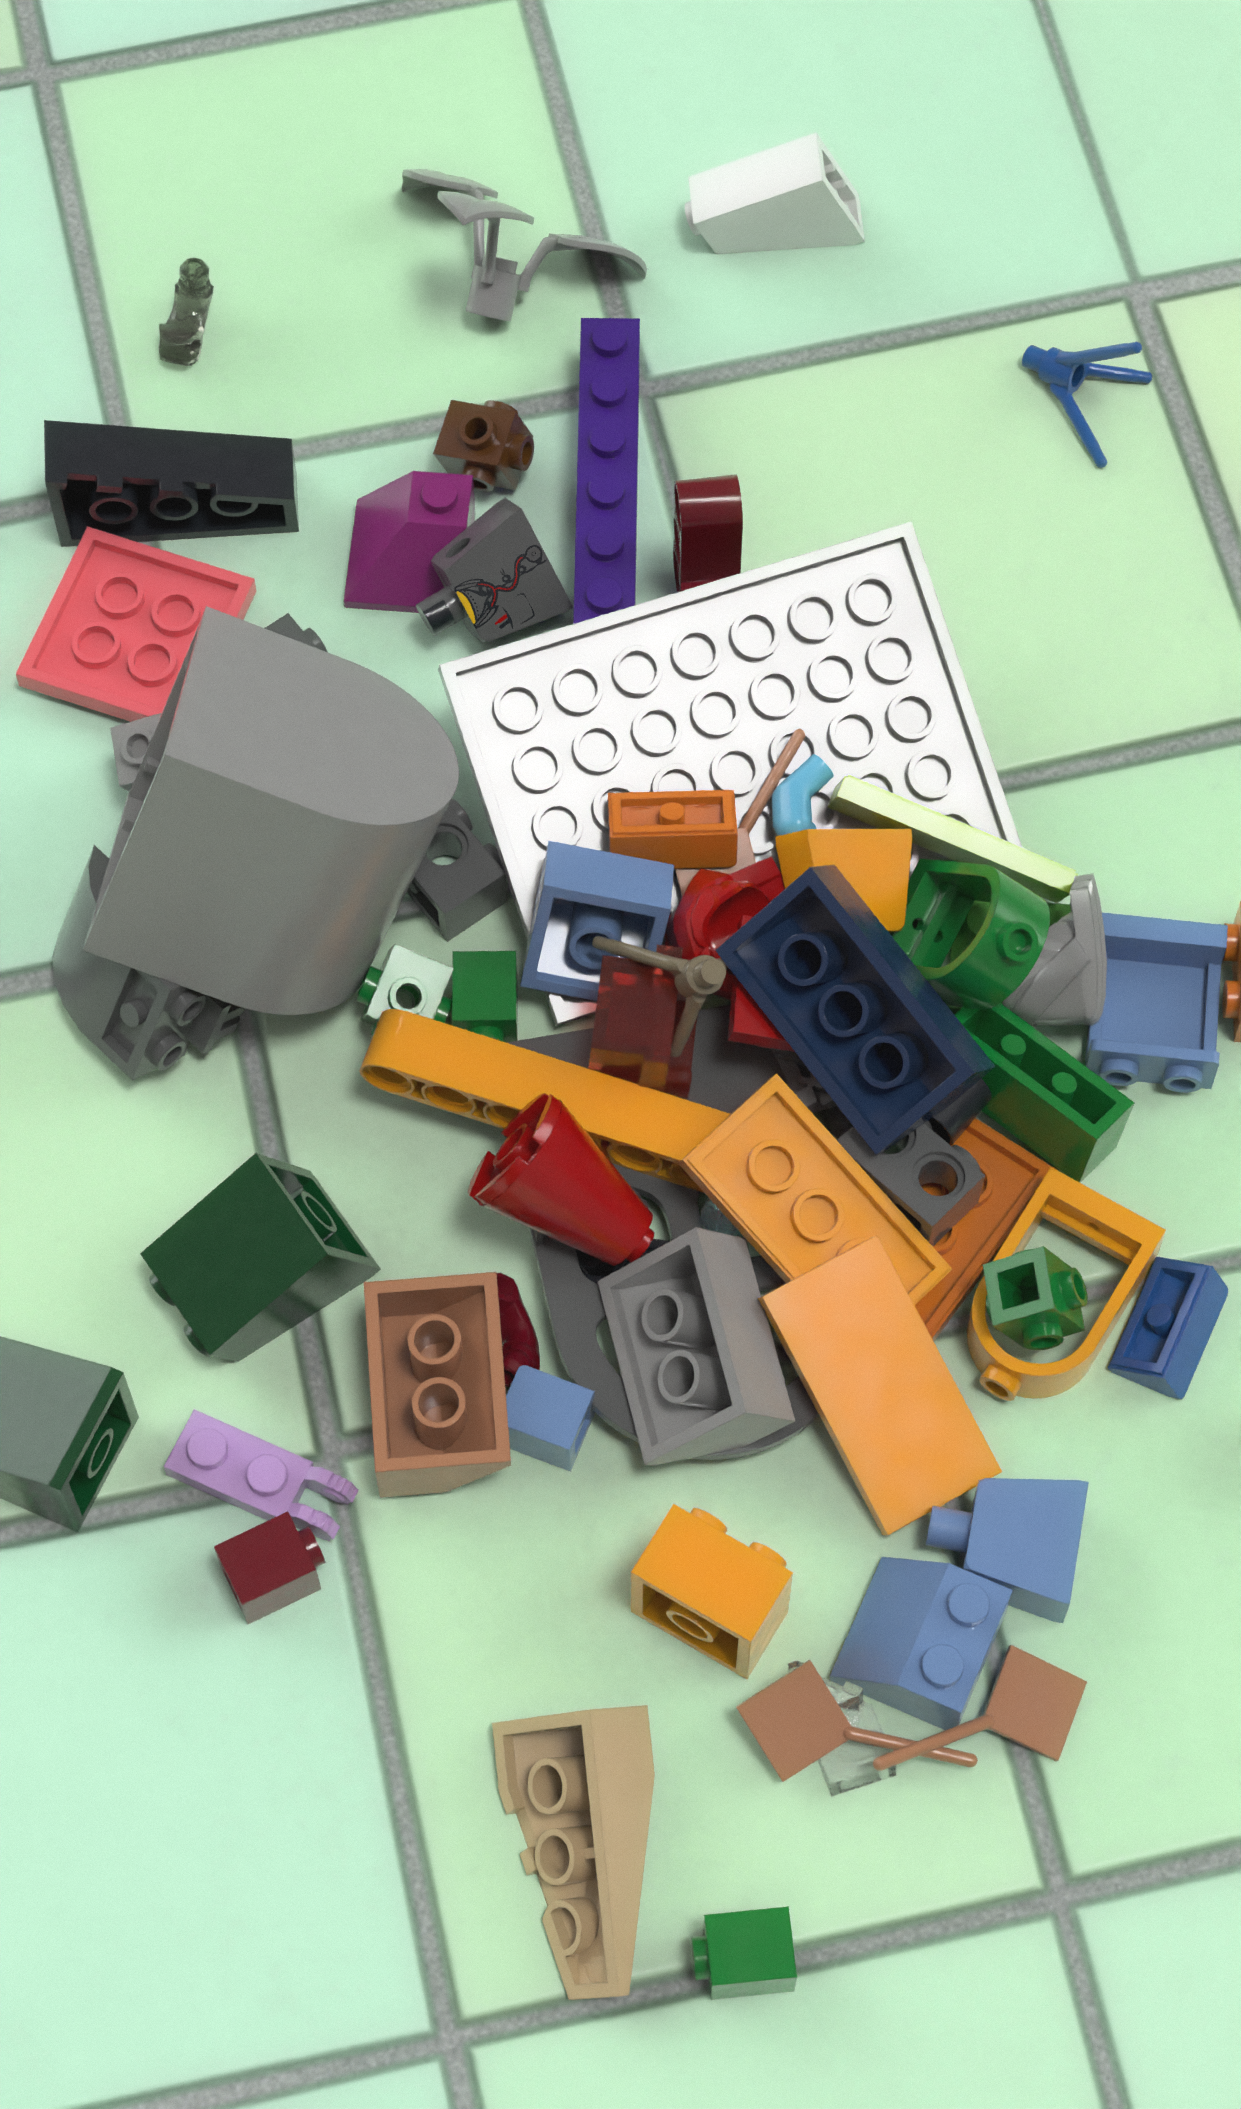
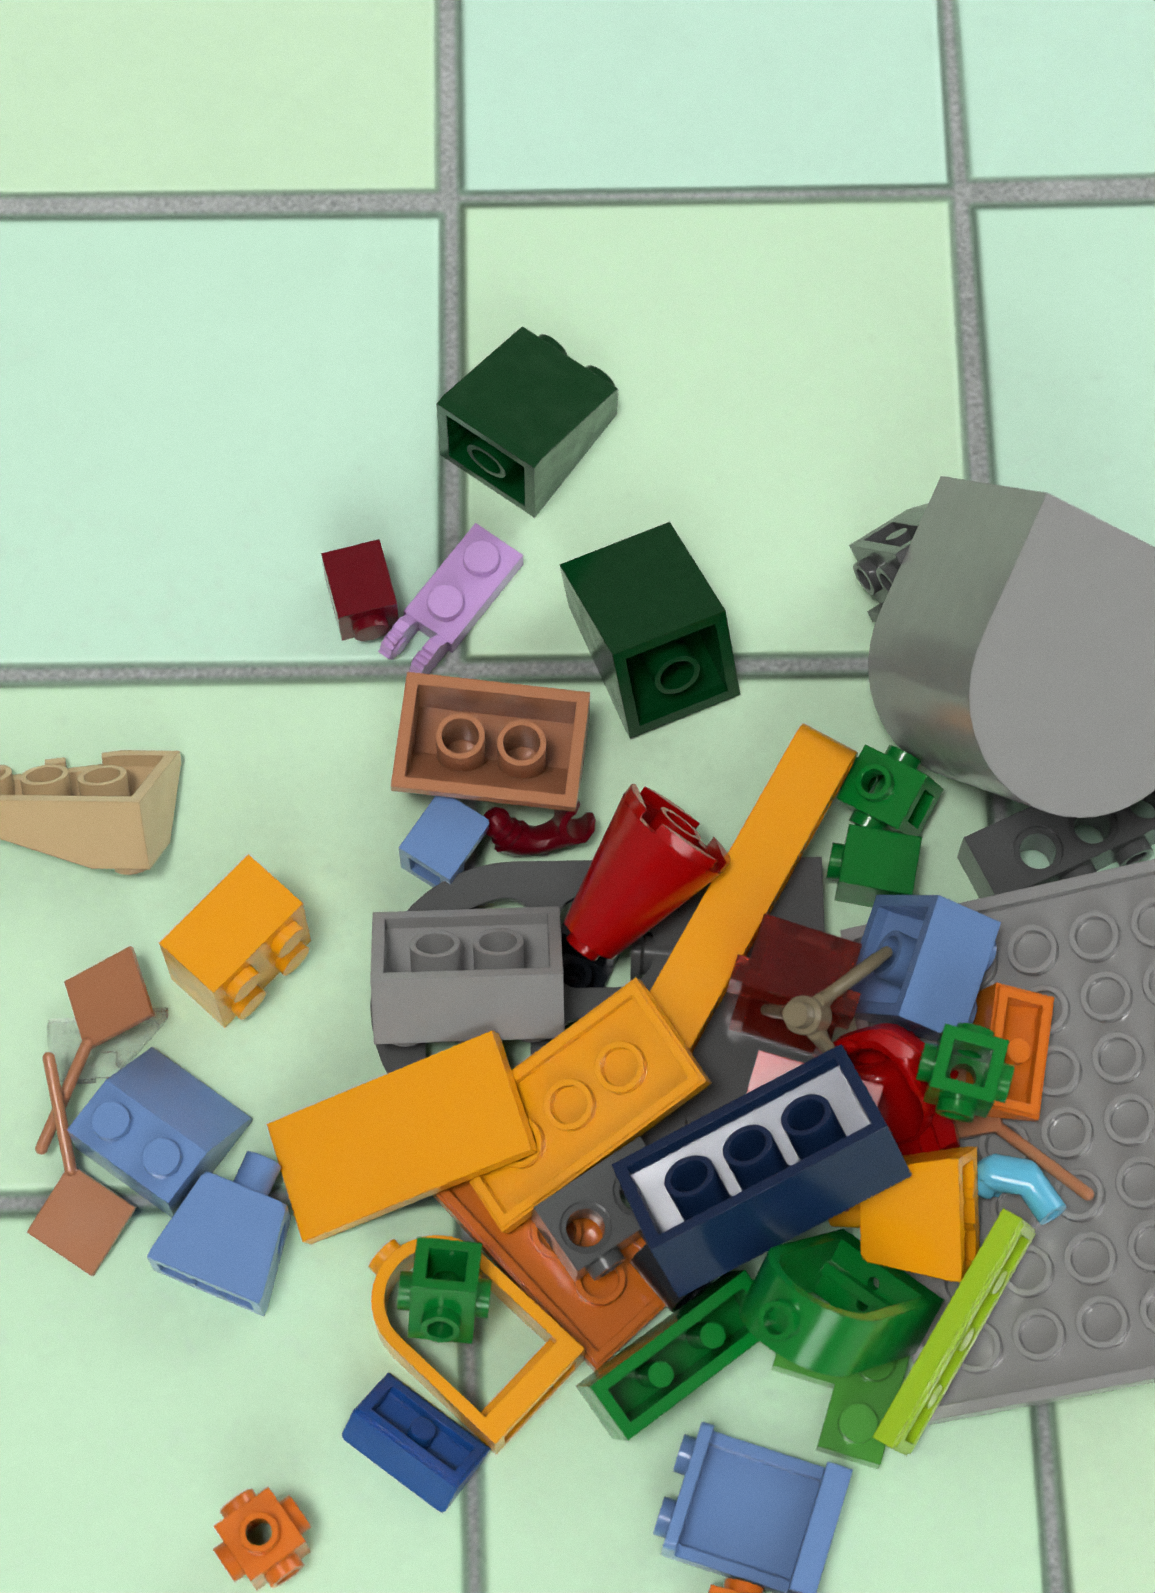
camera: 100 degrees right, 5 degrees up
light grey hair [1002,873,1107,1027] -> none
none -> green brick [915,1023,1014,1122]

